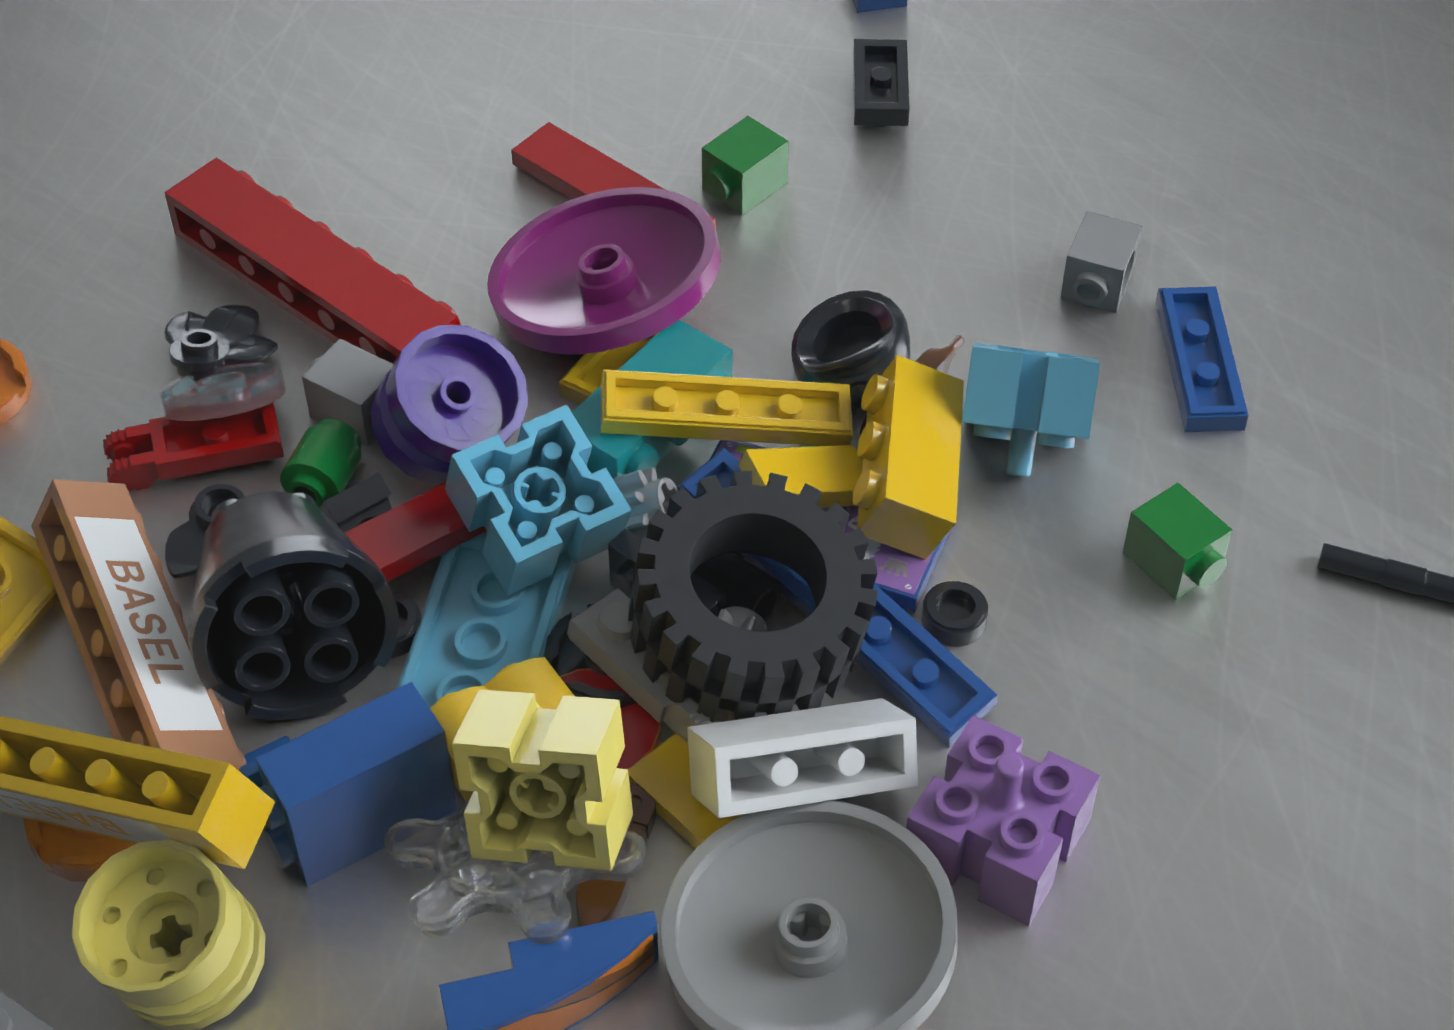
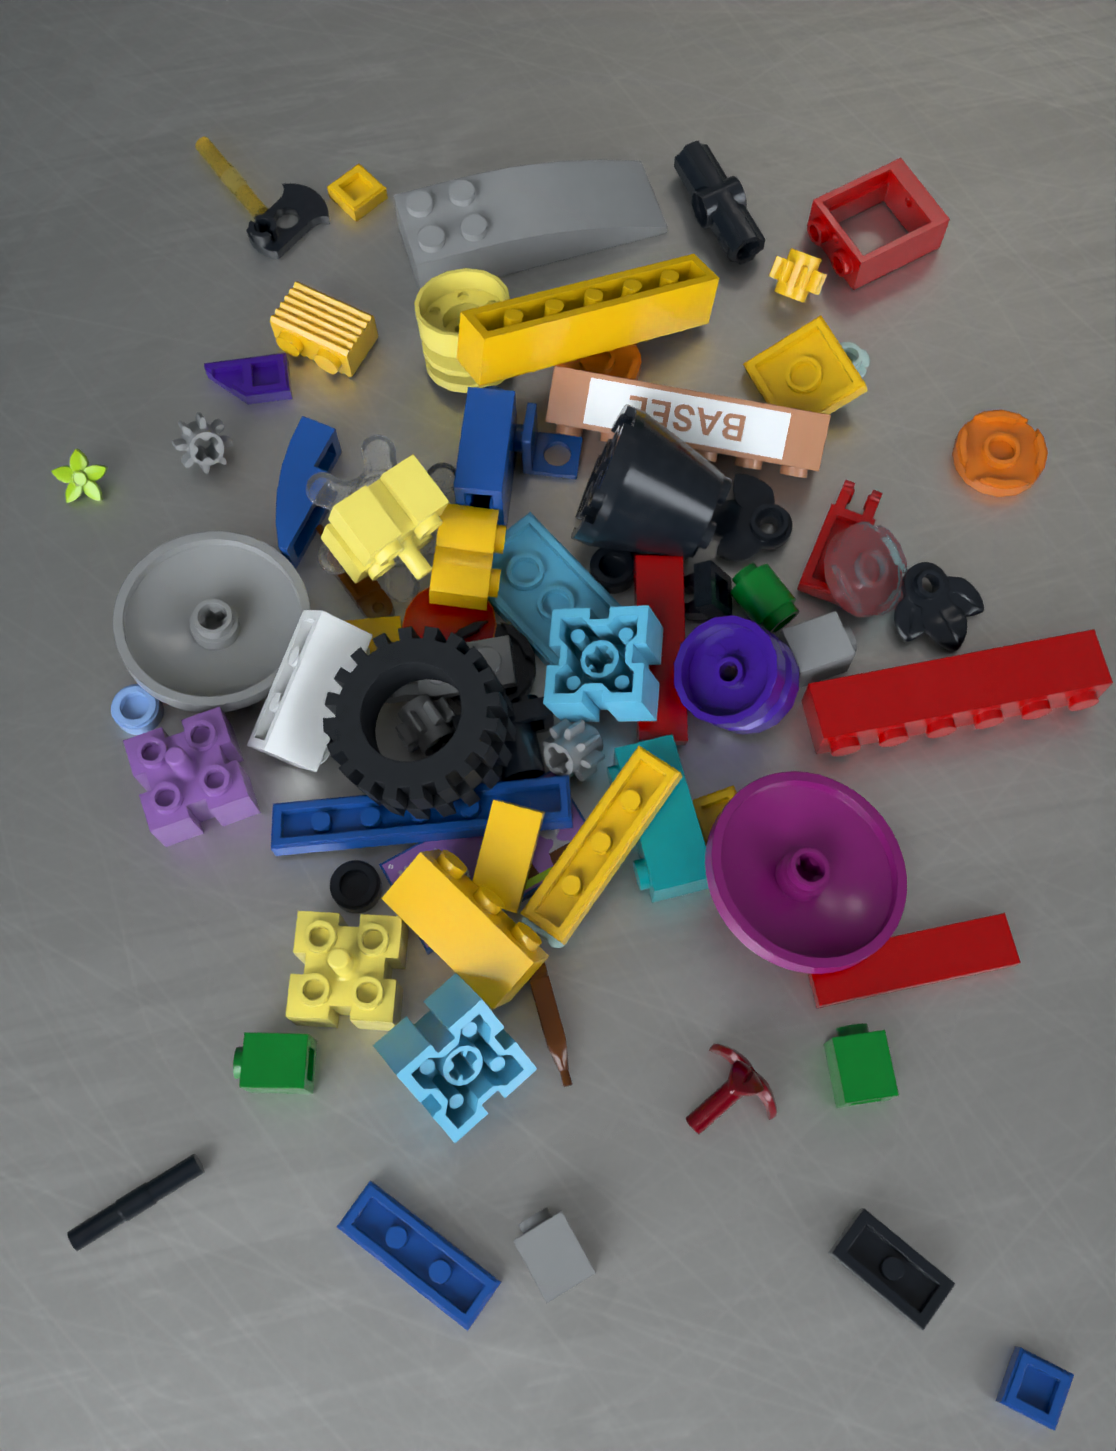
camera: 130 degrees right, 20 degrees up
black piece [791,290,910,410] -> none
none -> light blue tile [111,684,164,735]
none -> light yellow brick [285,911,409,1031]
none -> dark red plant [686,1044,777,1135]

